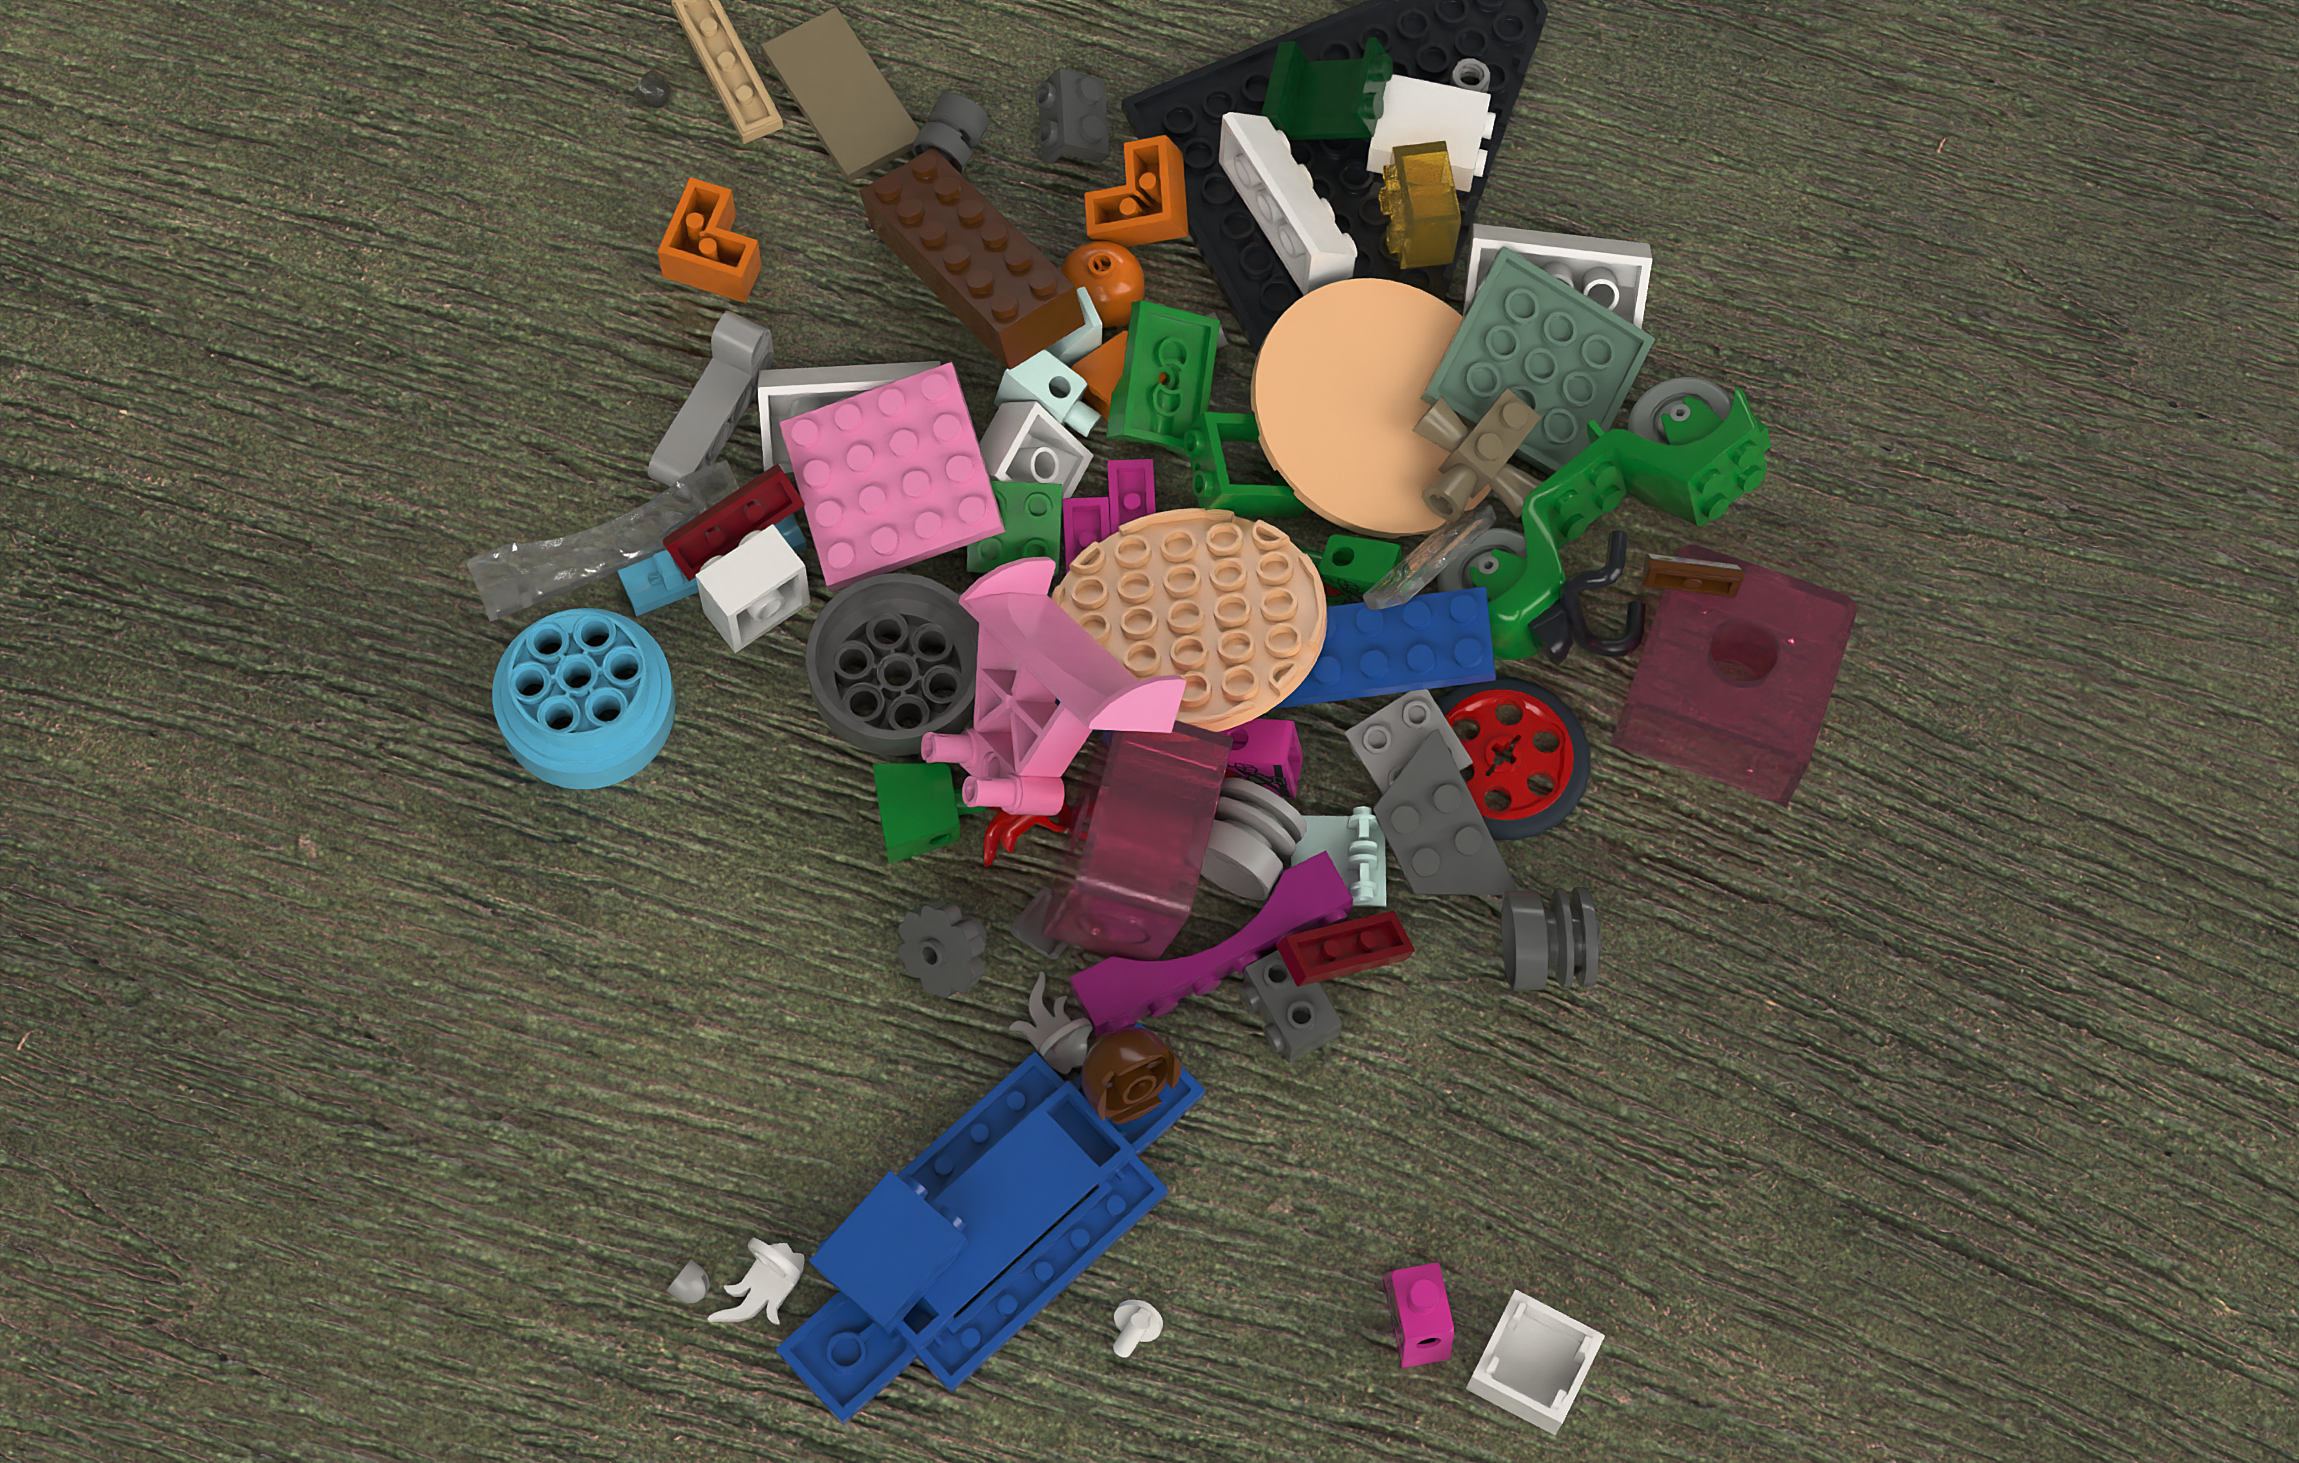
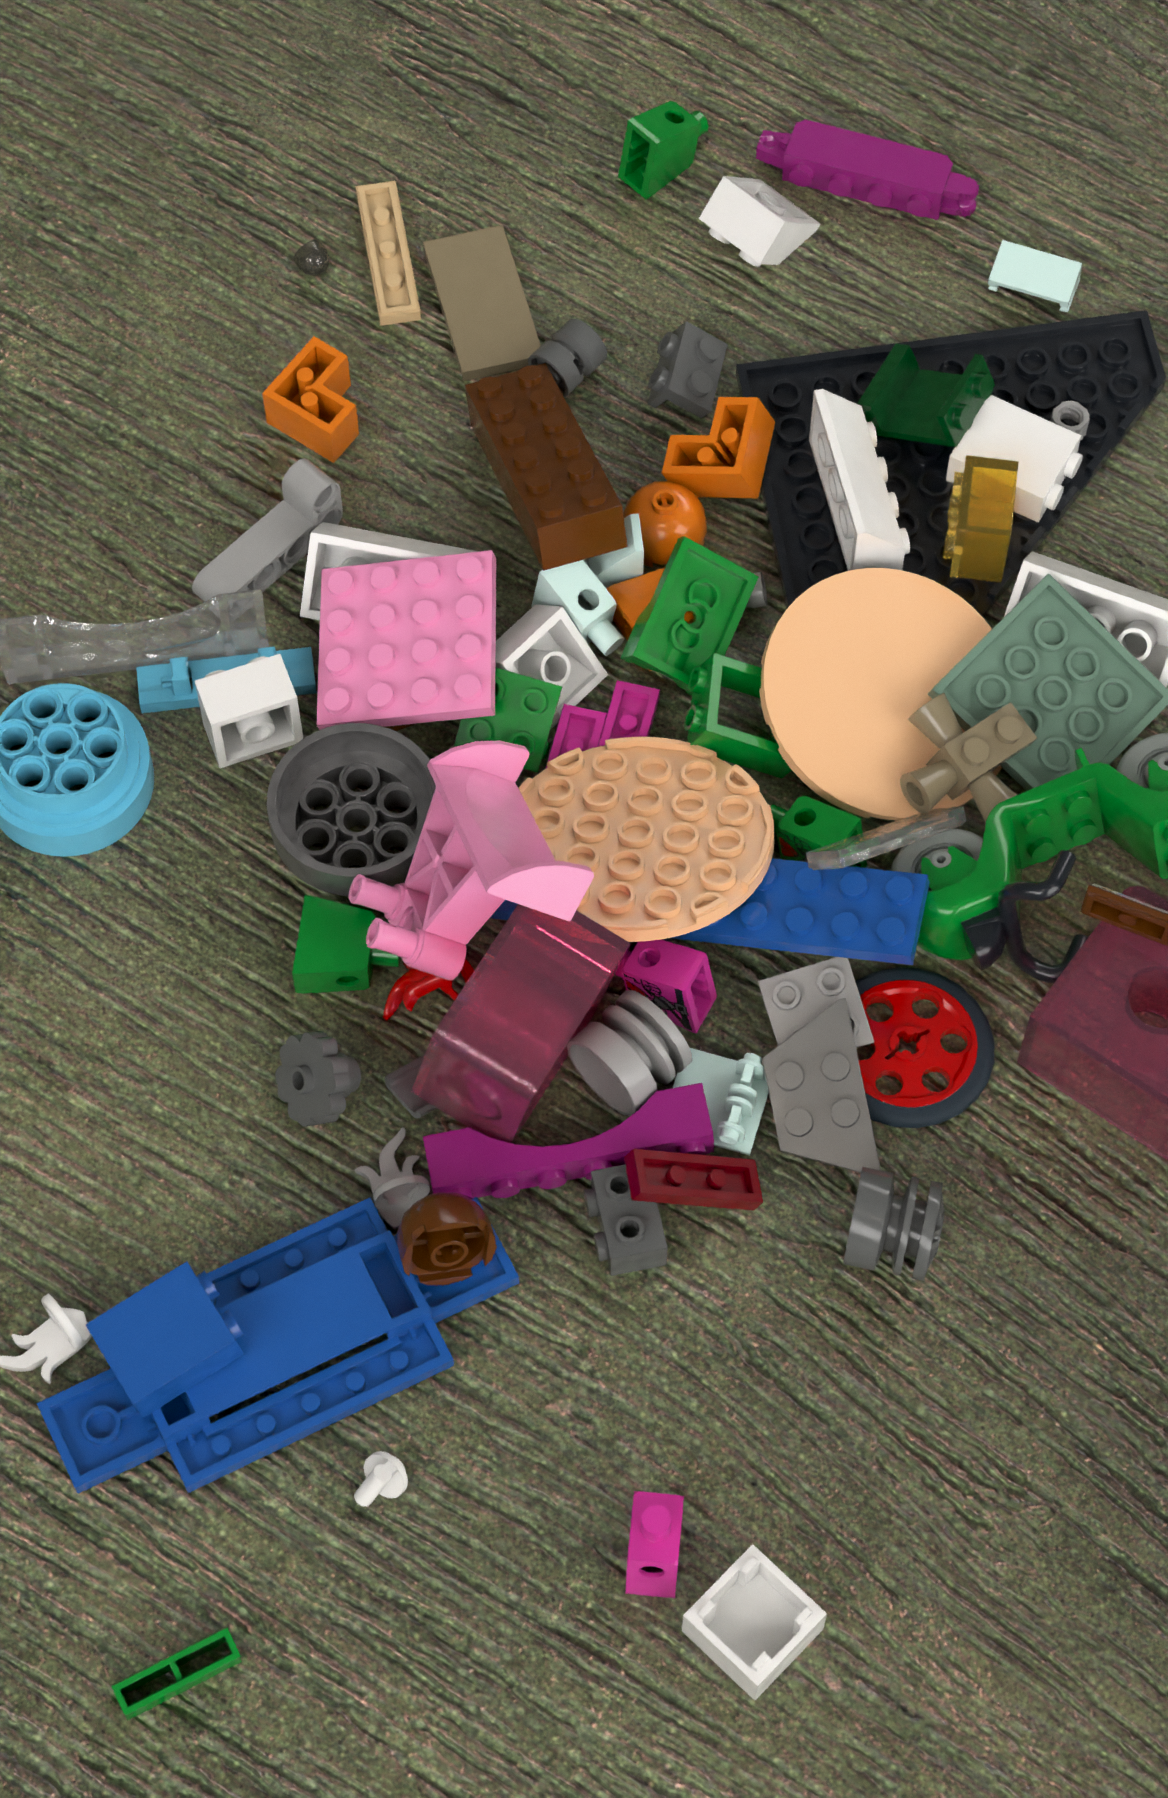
camera: 20 degrees right, 5 degrees down
dark red plate [661,463,805,581] -> none

